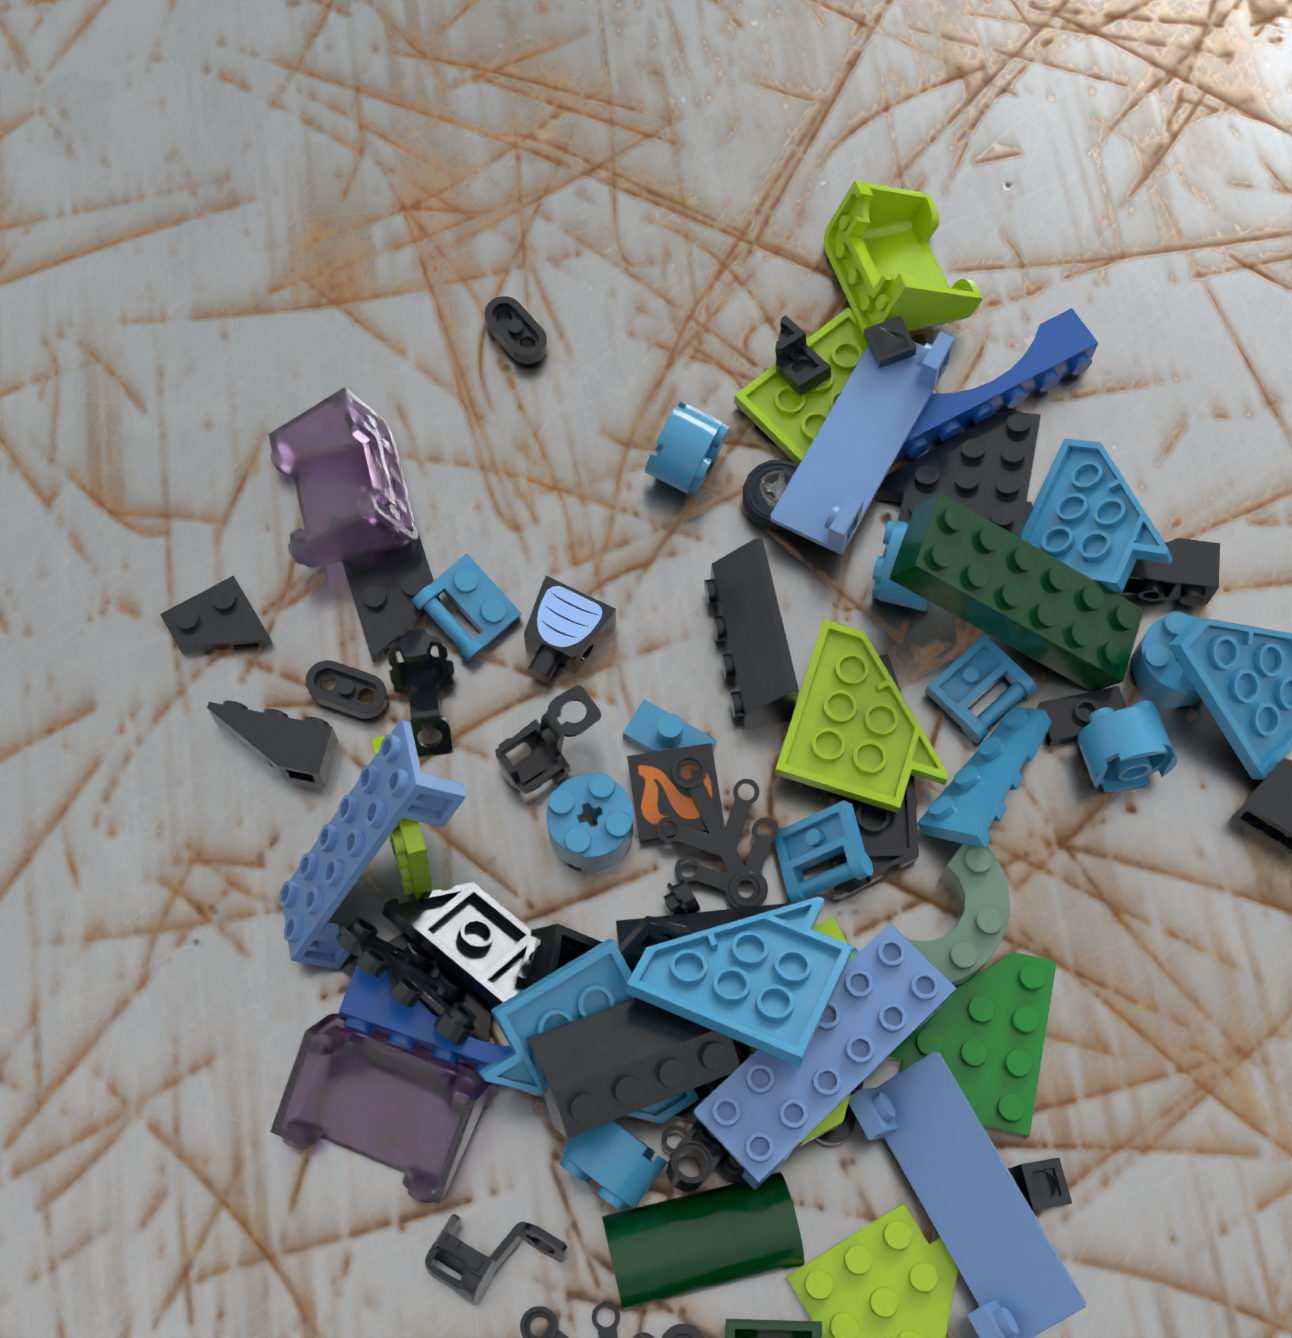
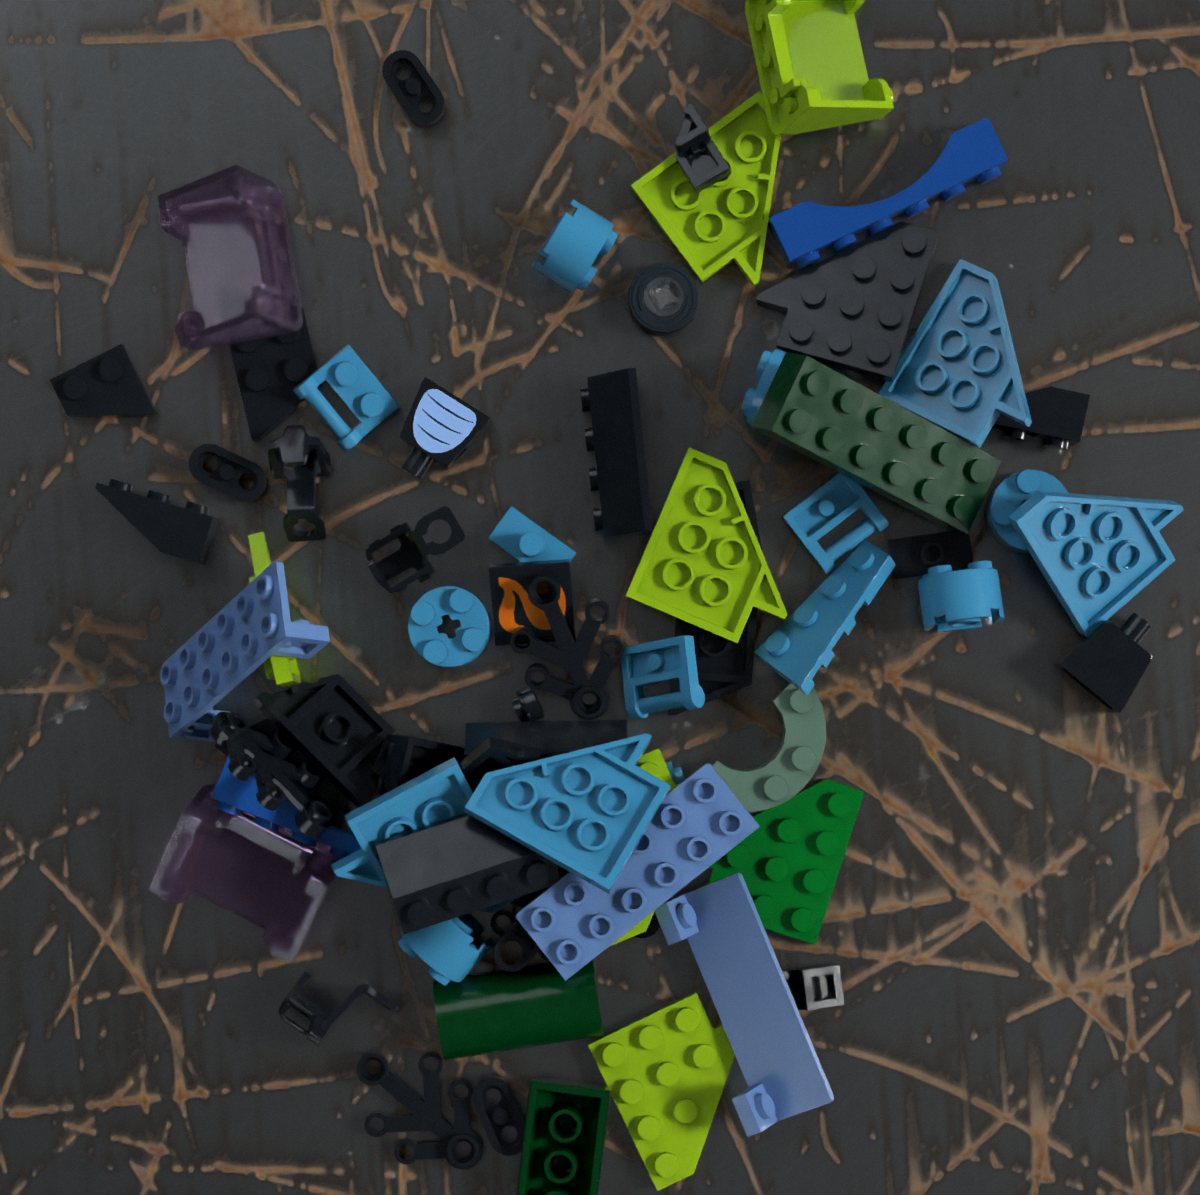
camera: 10 degrees right, 20 degrees up
medium blue bracket [770,331,955,555] -> none
black tile [863,316,917,368] -> none

